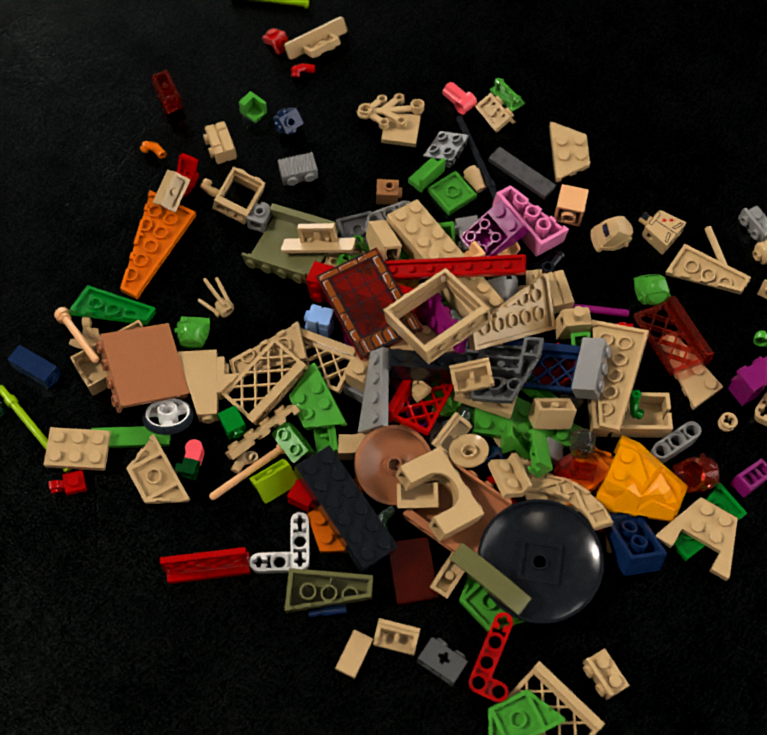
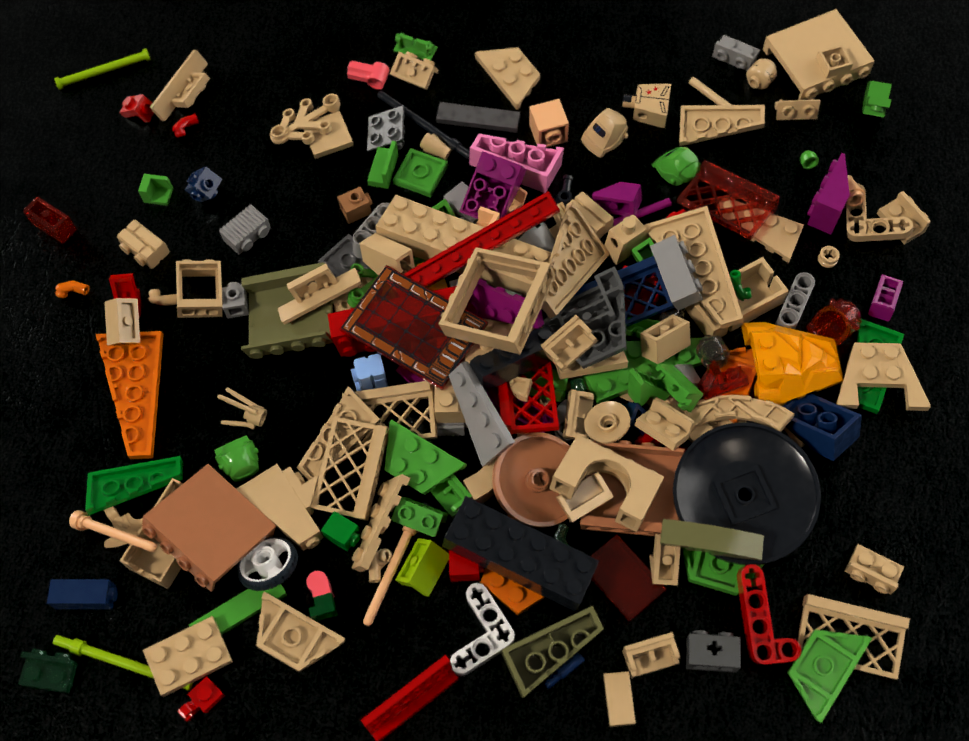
camera: 25 degrees left, 0 degrees up
none -> magenta slope [592,182,642,217]

